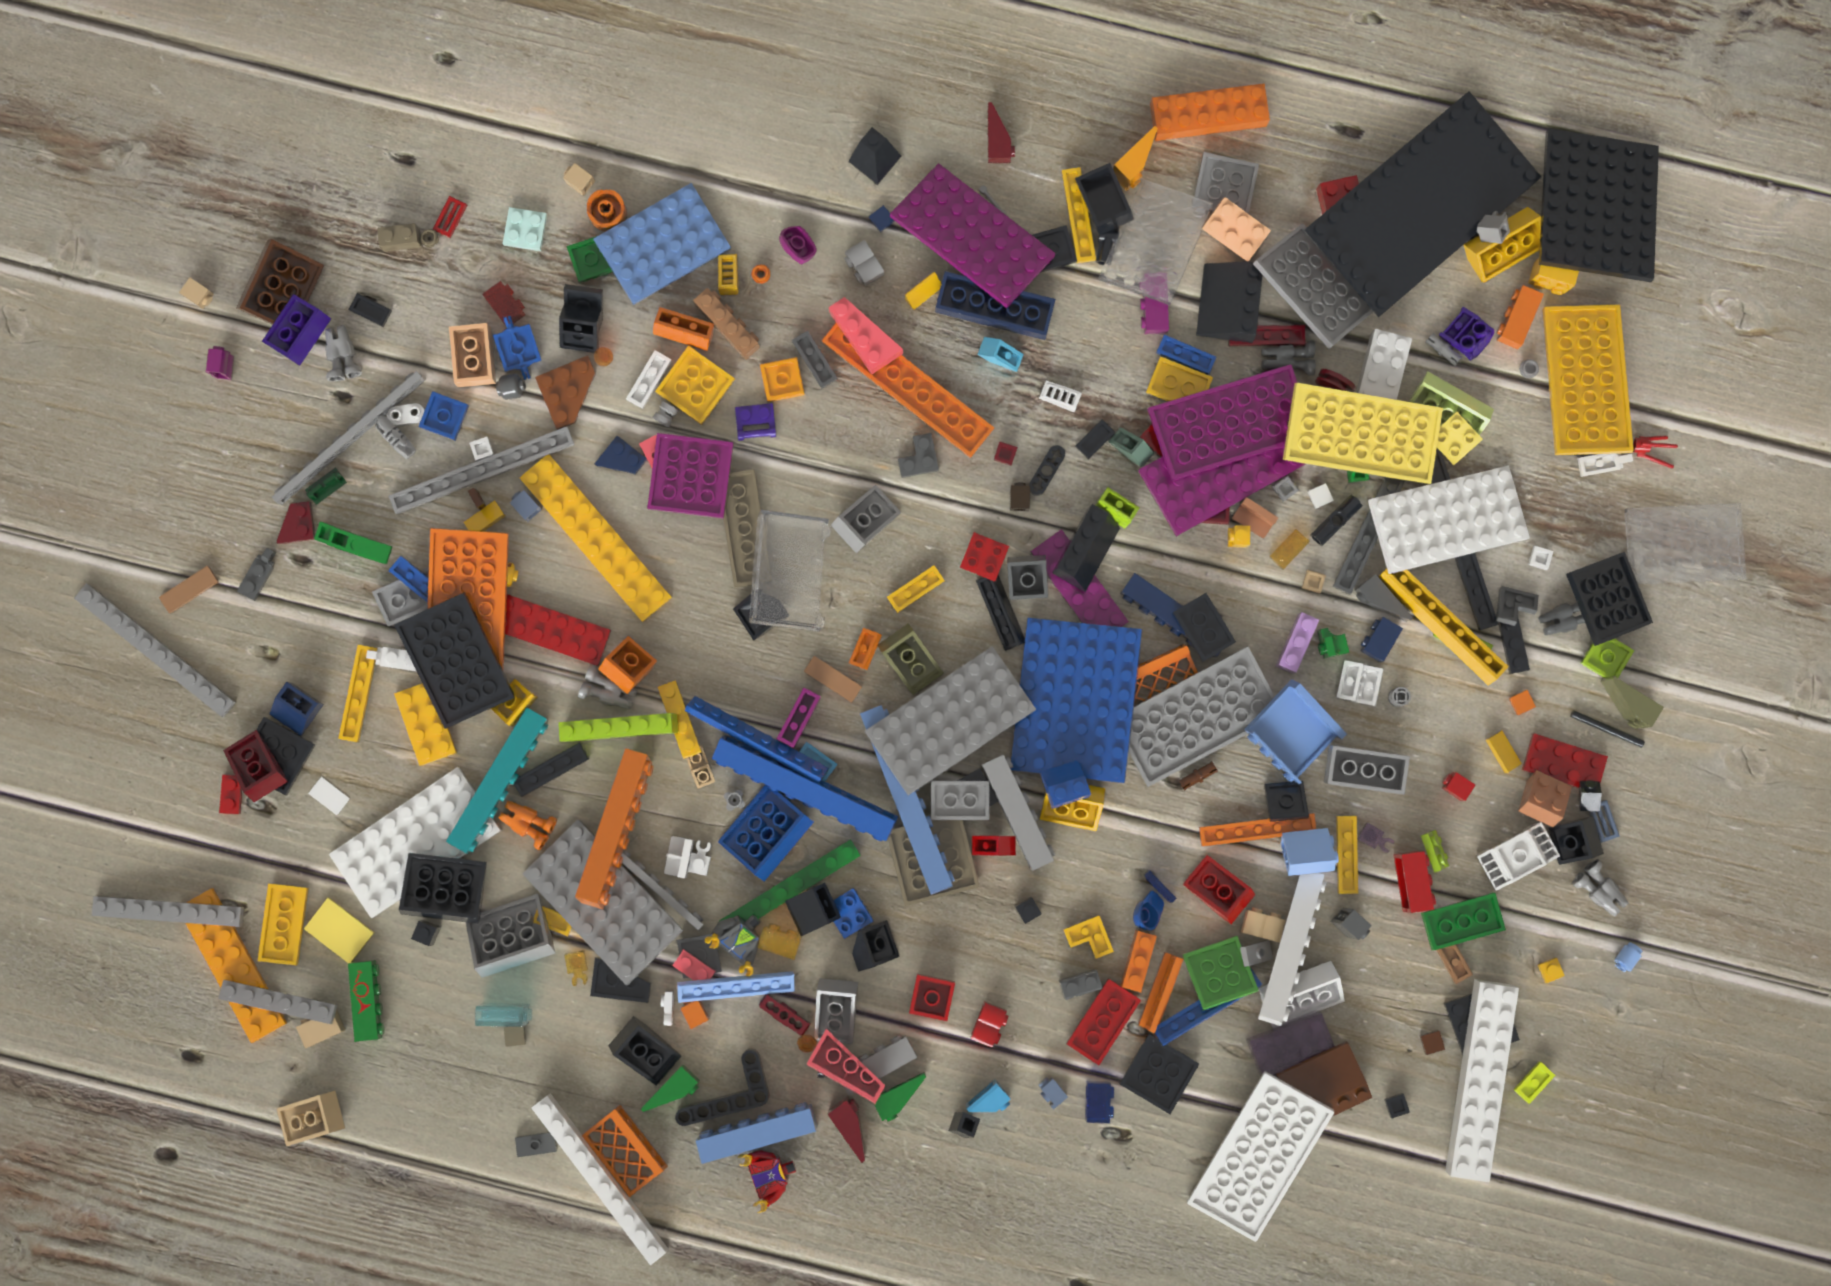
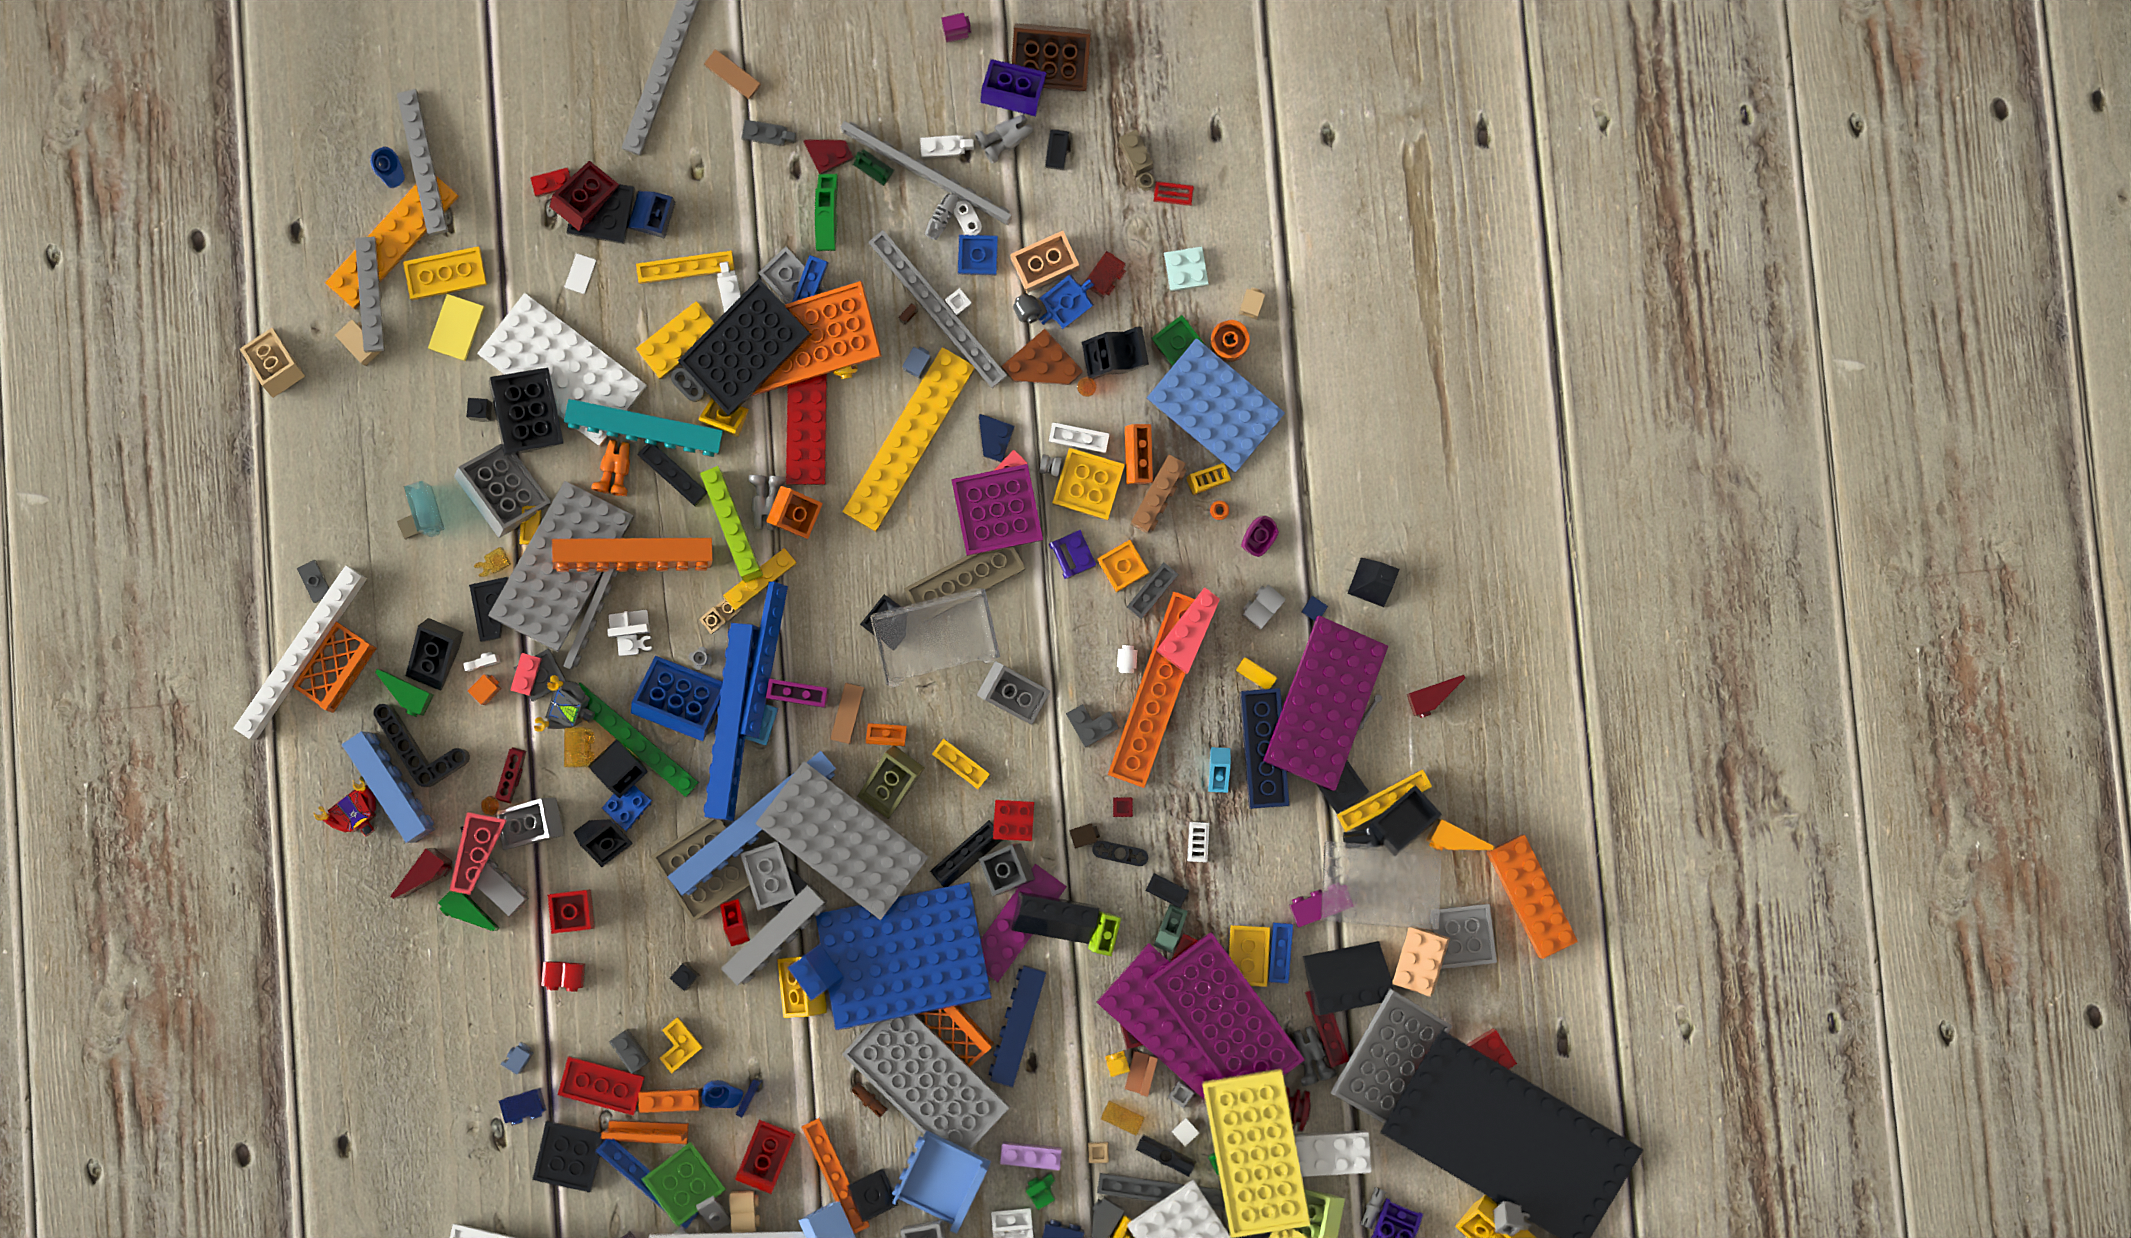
camera: 75 degrees right, 0 degrees up
green brick [348,960,384,1042] -> none
yellow slope [464,500,506,531] -> none
light blue tile [677,971,795,1003] -> none
black brick [948,1112,980,1138] -> none
dark azure slope [965,1079,1011,1112] -> none
black plate [1173,593,1236,662] -> none
none -> blue cap [370,147,405,188]
none -> dark grey plate [671,368,705,402]
none -> white hinge [920,135,974,159]
none -> white brick [1117,645,1138,673]

